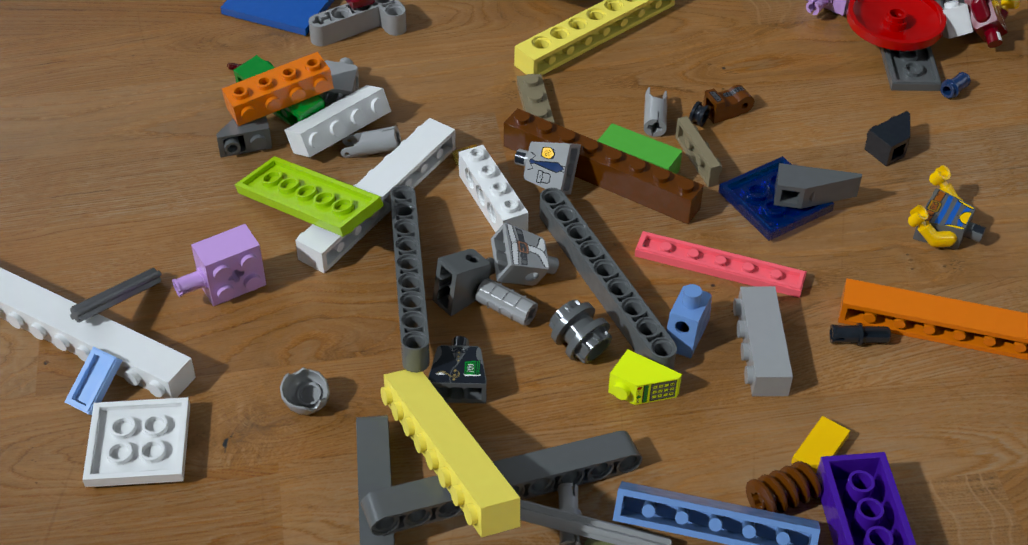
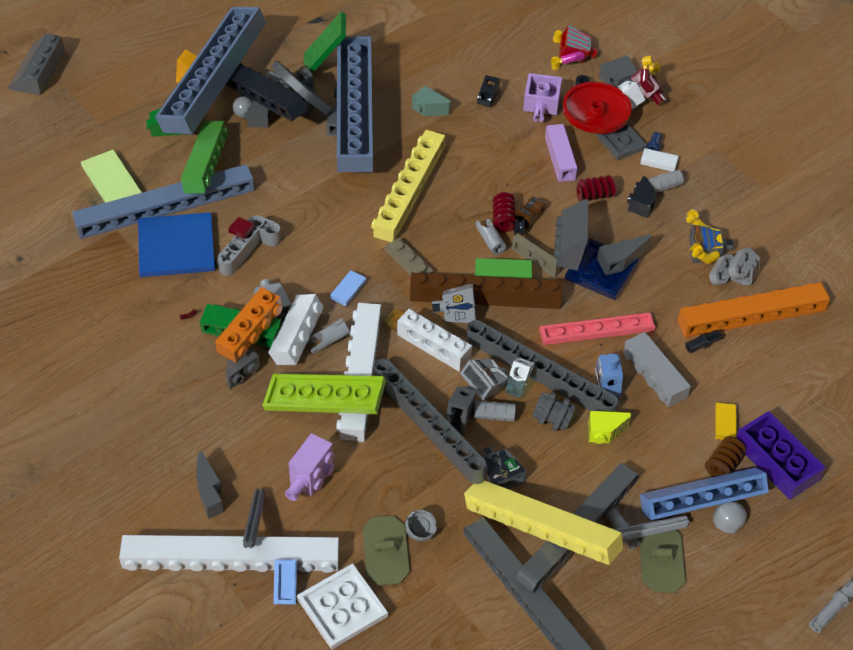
camera: 30 degrees left, 5 degrees up
none -> dark grey slope [196,452,224,519]
none -> light blue tile [330,270,366,306]
none -> olive shield [363,516,410,586]
none -> dark red piece [492,192,515,232]
none -> leg [505,357,535,398]
none -> lavender brick [545,124,577,182]
none -> dark grey slope [553,199,588,271]
none -> dark red piece [576,175,616,202]
none -> white tile [640,148,678,171]
none -> light grey axle [648,170,684,193]
none -> light grey piece [709,247,760,286]

